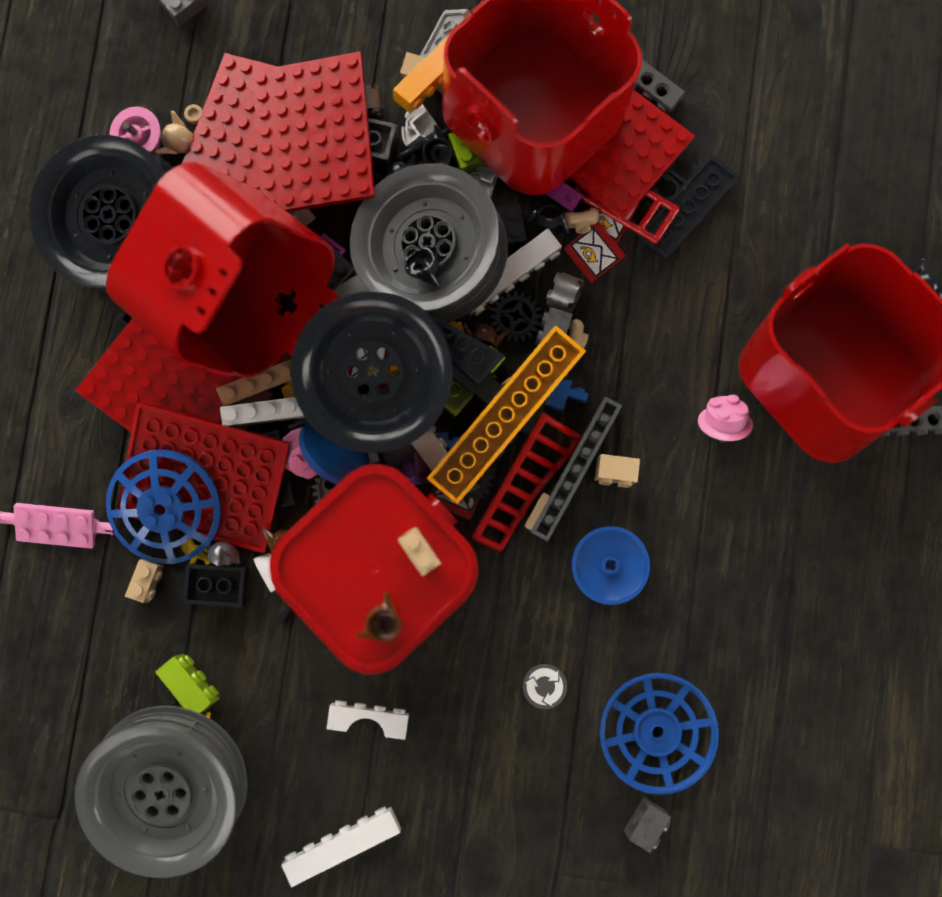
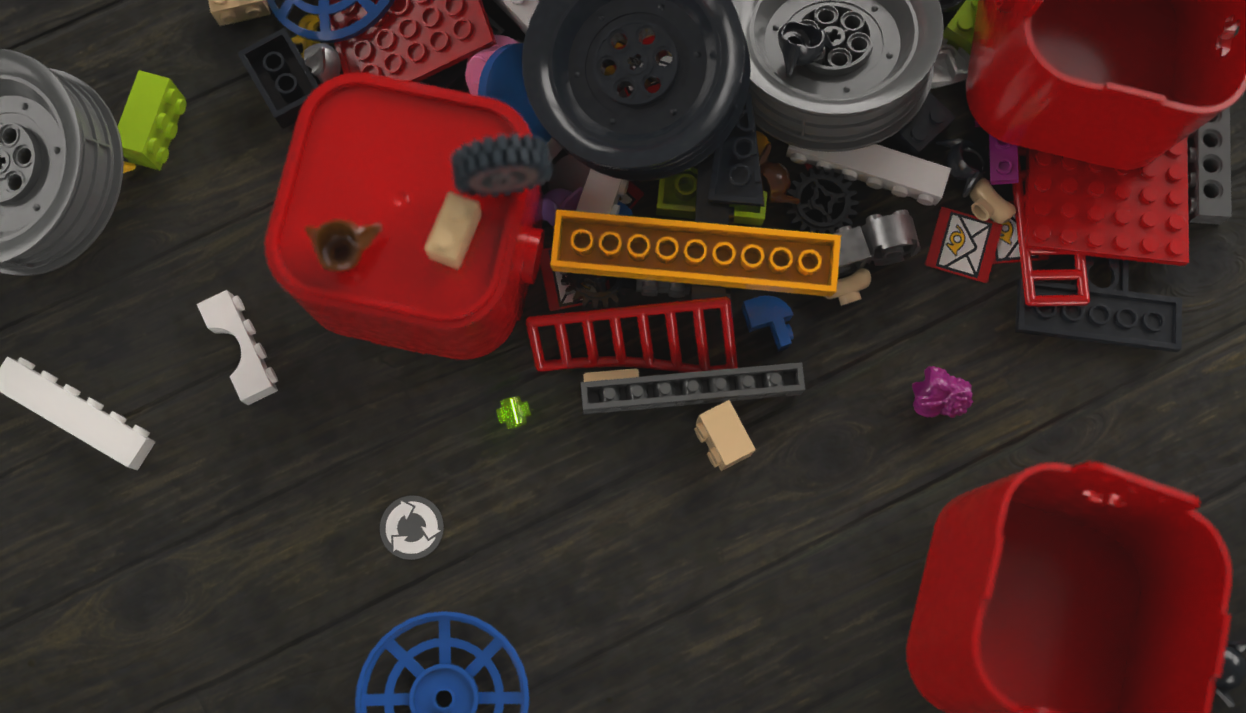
camera: 55 degrees right, 5 degrees down
blue dish [571,526,650,605] -> none
bright pink piece [698,395,753,442] -> none
none -> black wheel [451,134,552,197]
none -> clear neon green gear [496,396,531,429]
none -> magenta hair [912,366,973,418]

